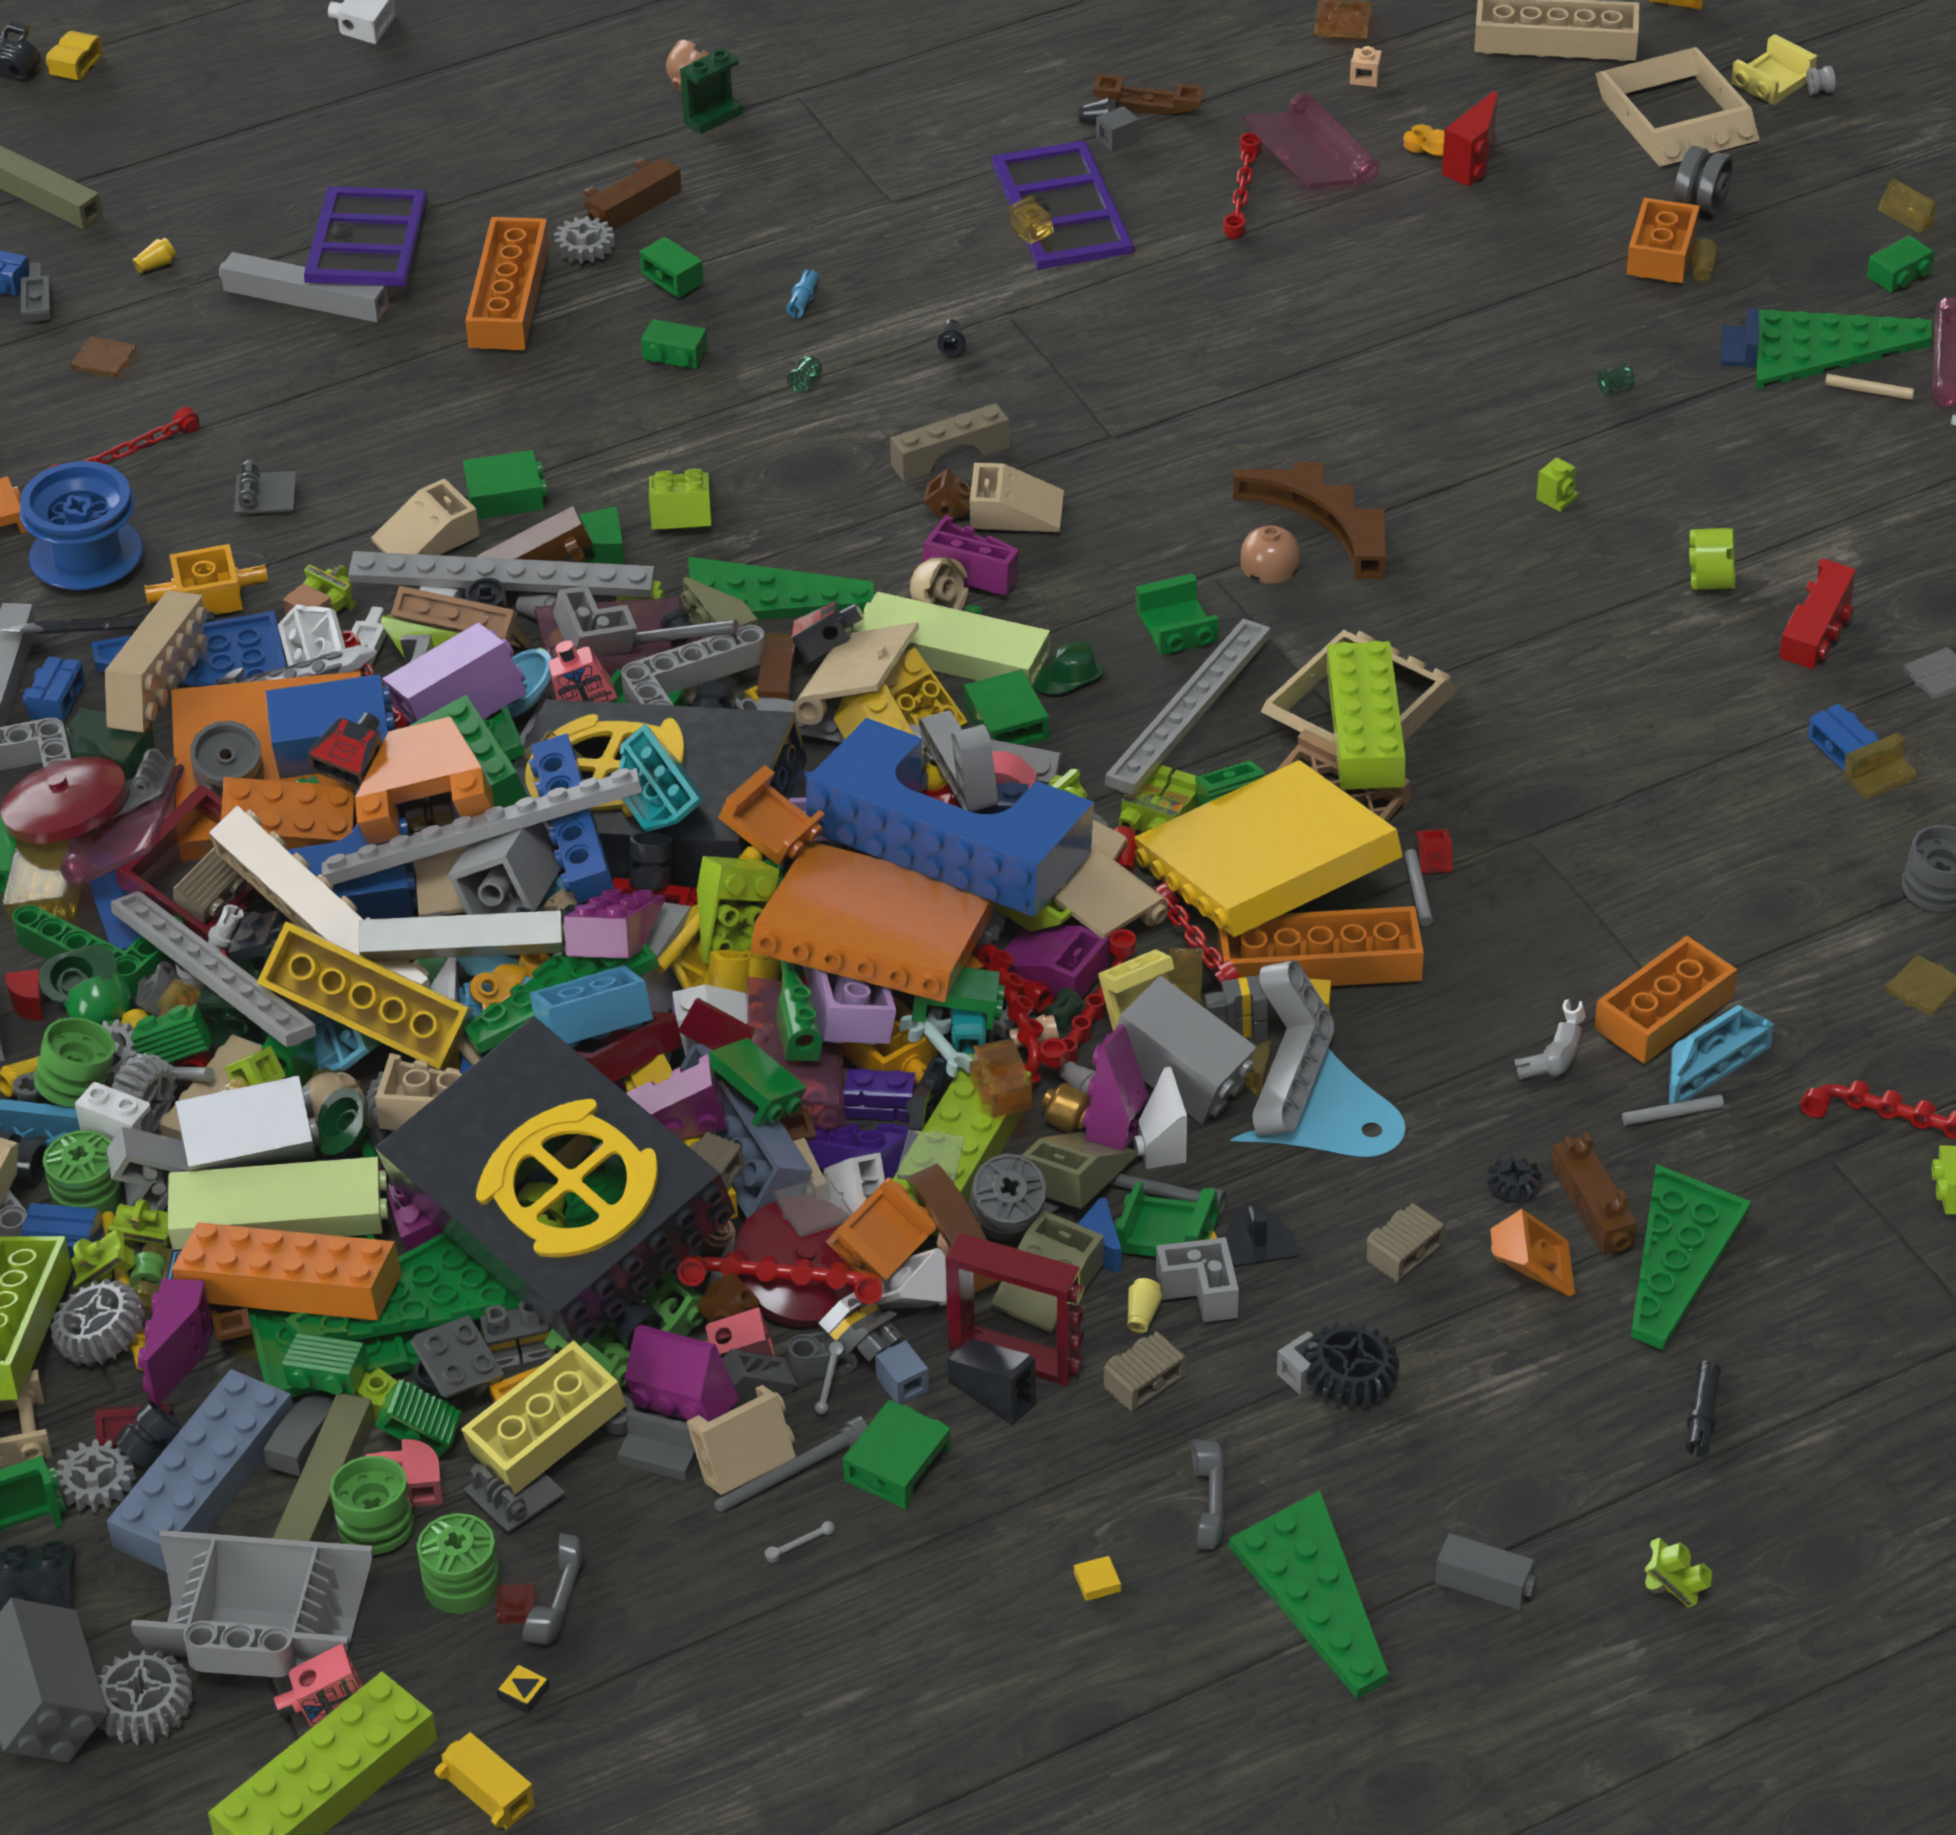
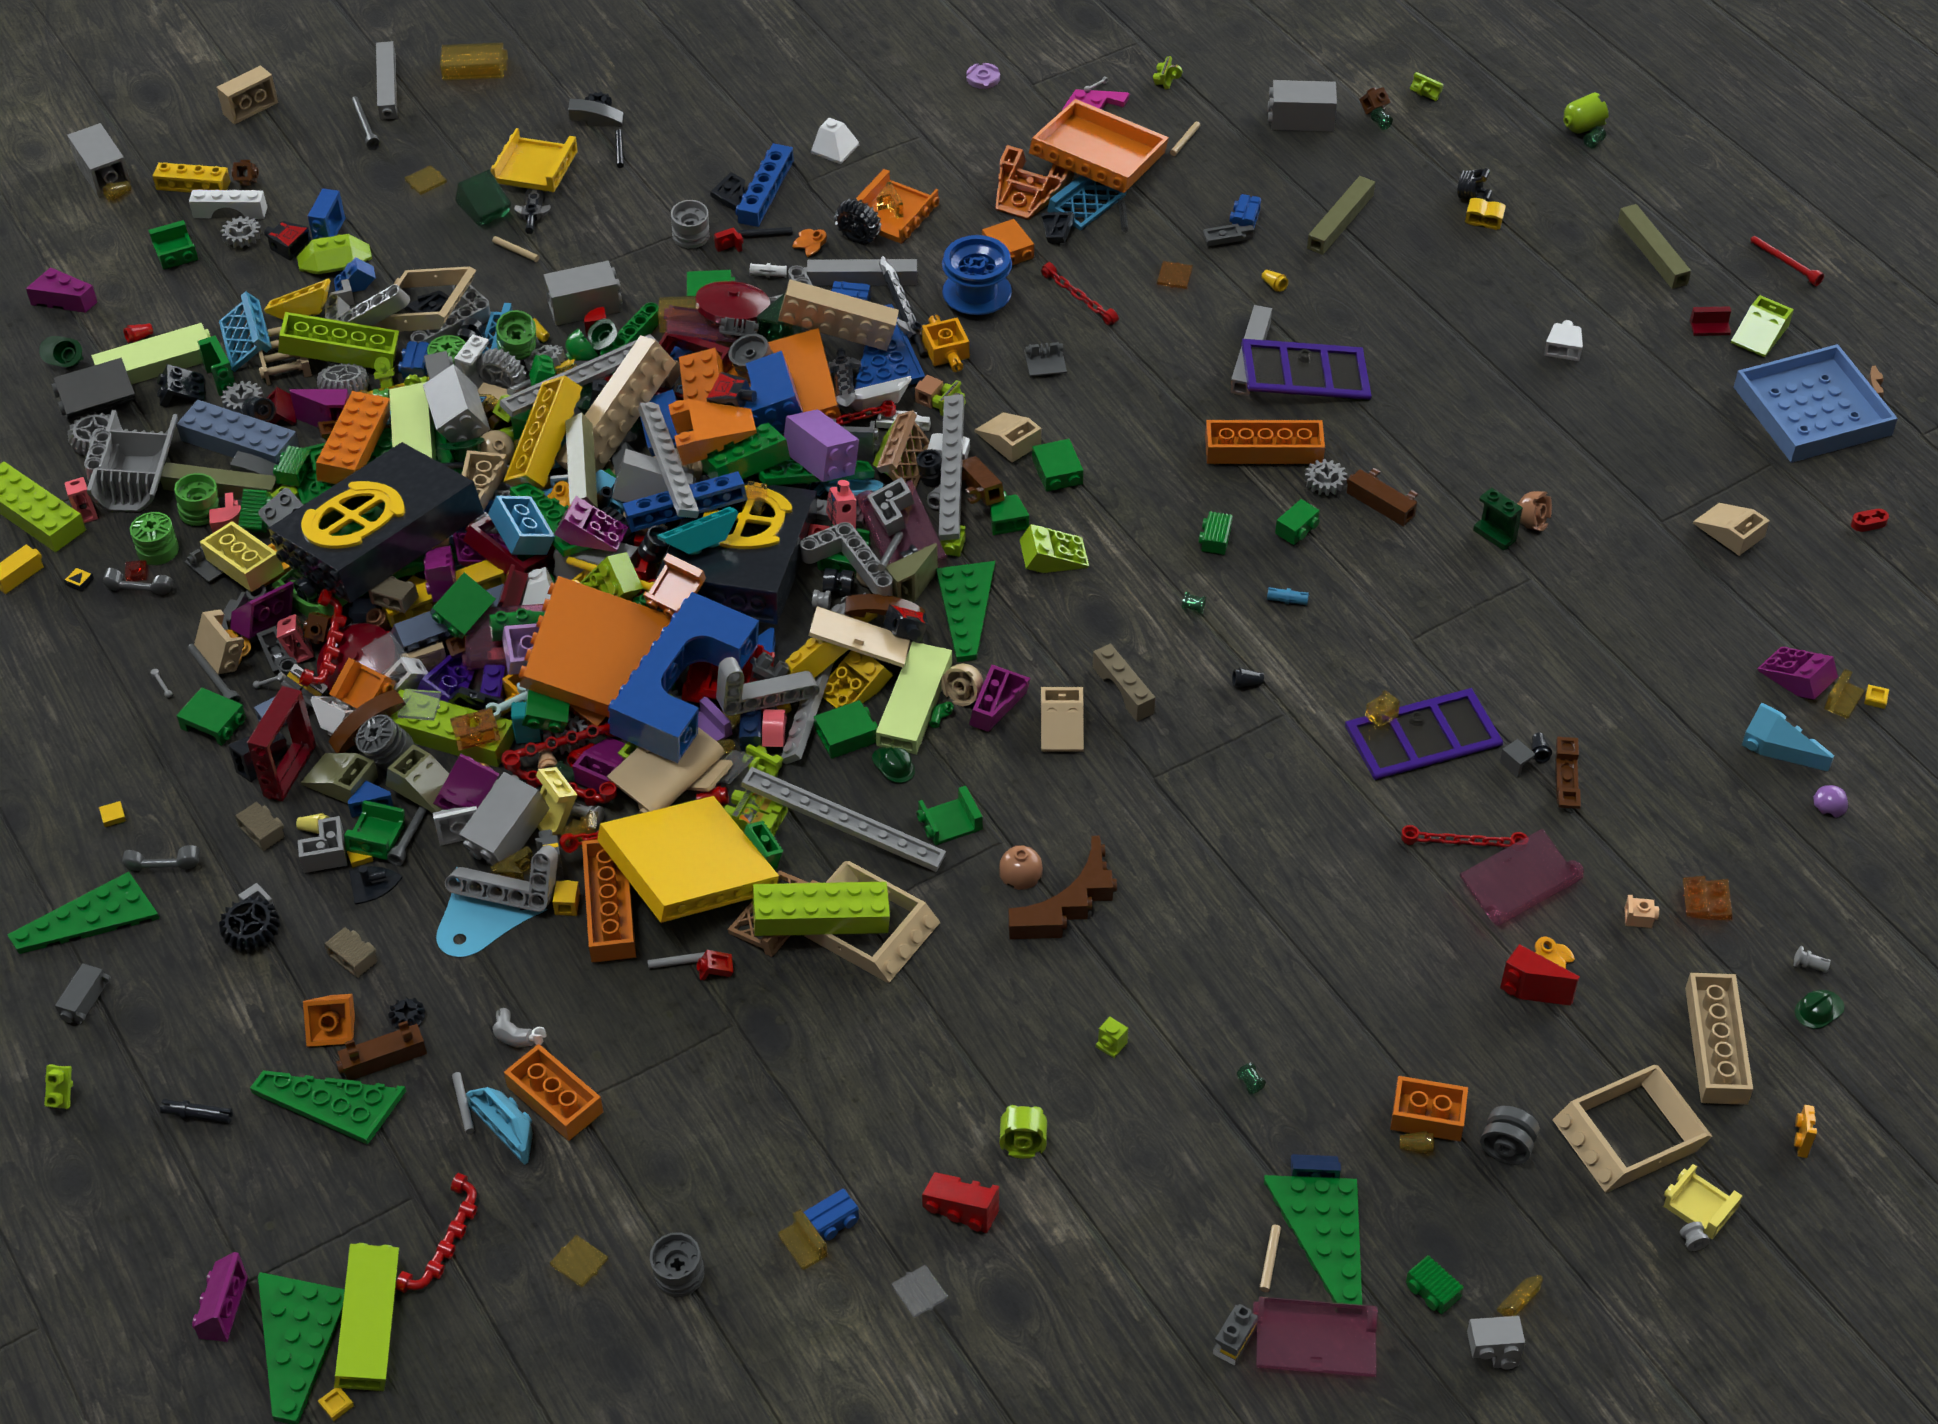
camera: 85 degrees right, 5 degrees up
reddish brown brick [923,469,971,520] -> none

